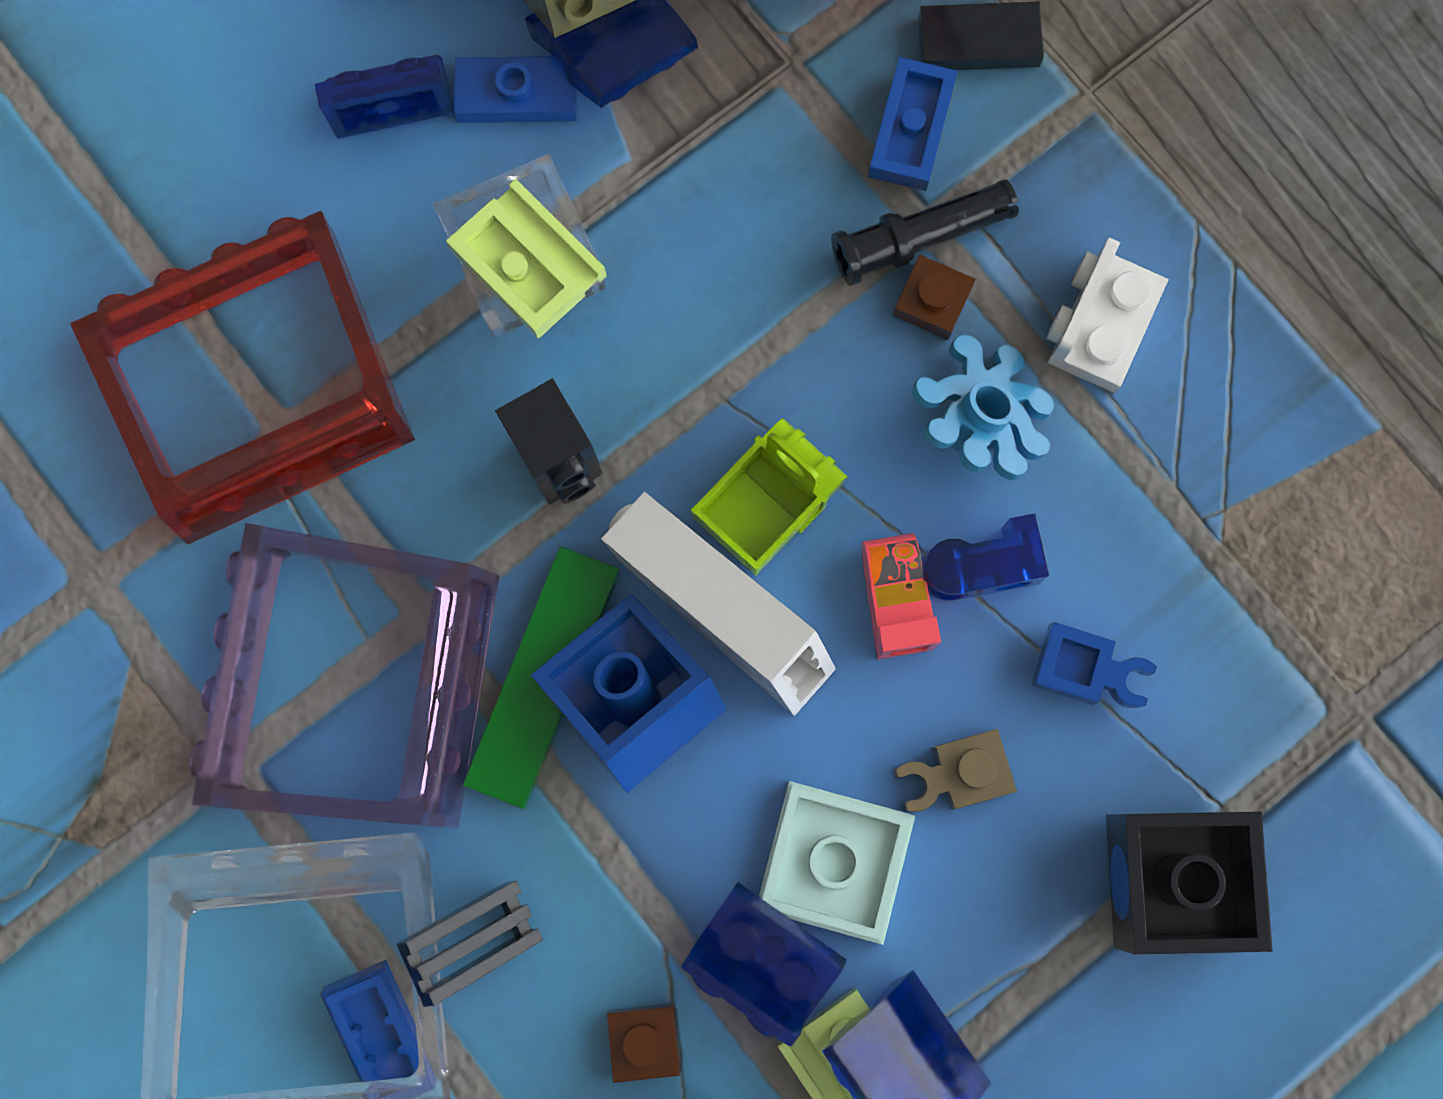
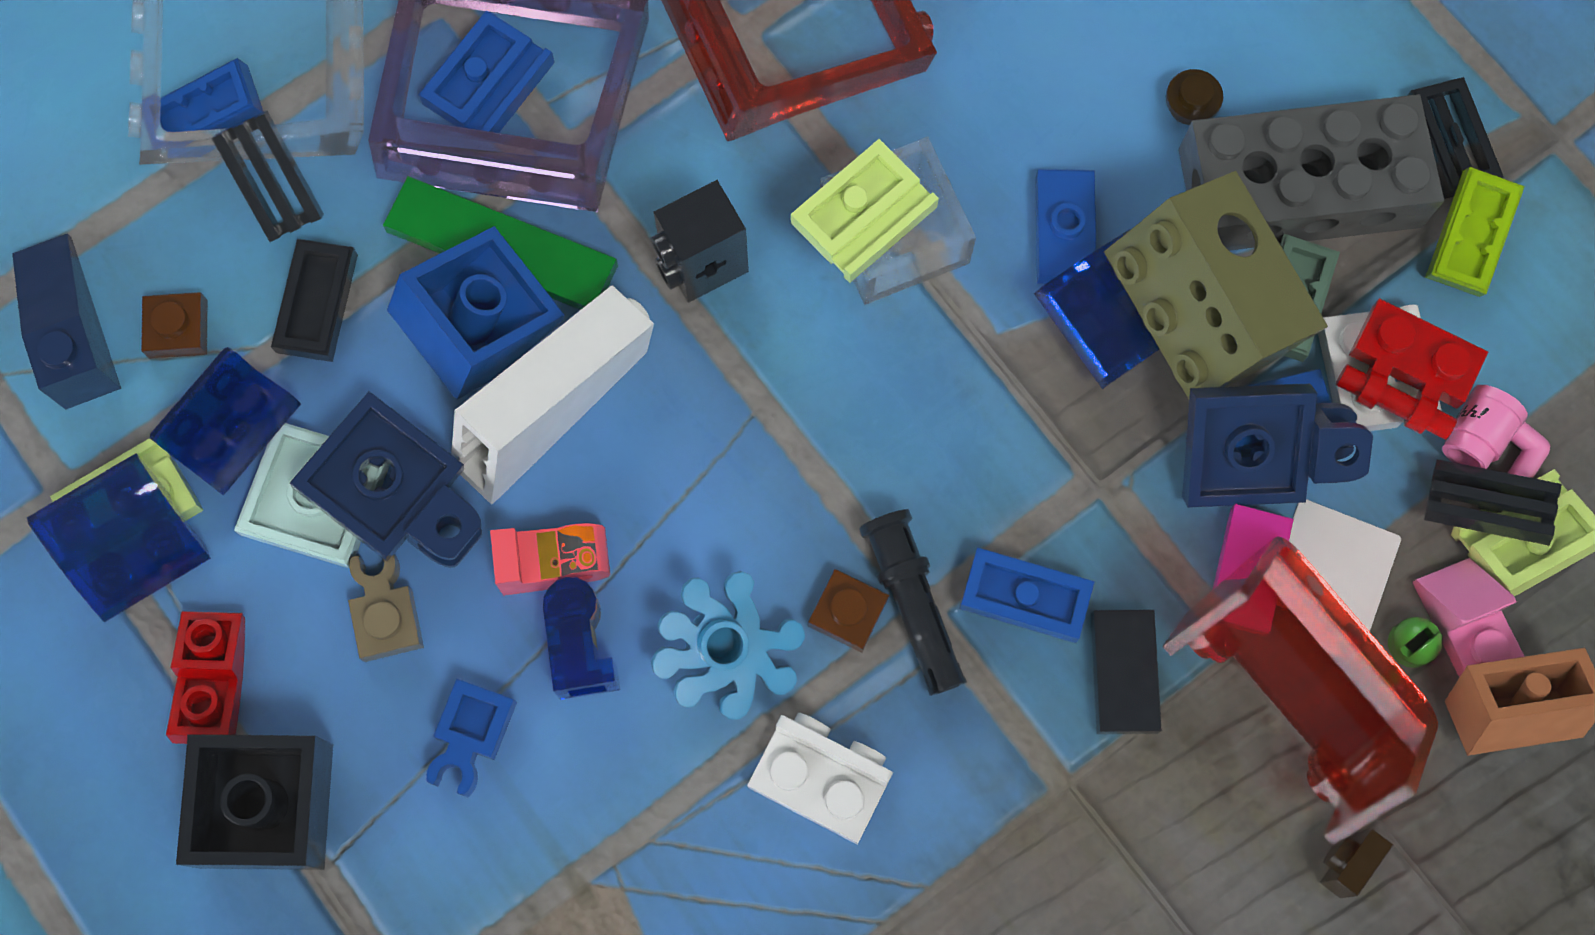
camera: 90 degrees right, 5 degrees down
clear blue bracket [314,55,454,139] -> none
lime piece [691,418,848,576] -> none
none -> red slope [166,611,245,744]
none -> black tile [271,239,358,362]
none -> dark blue plate [289,391,482,568]
none -> blue plate [418,10,555,147]

